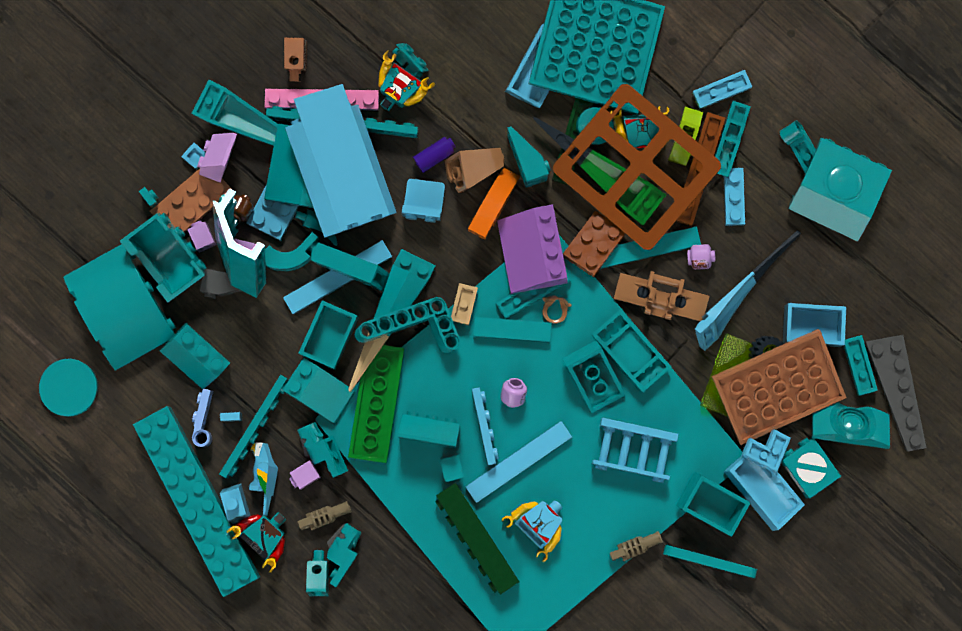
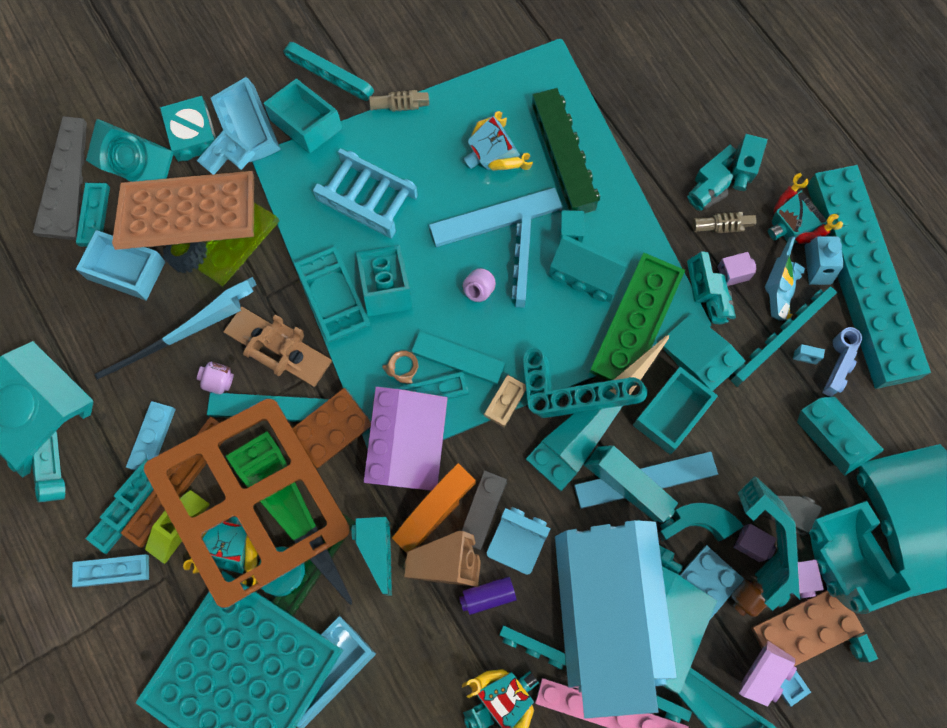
camera: 160 degrees left, 10 degrees down
none -> dark grey slope [462,471,507,550]

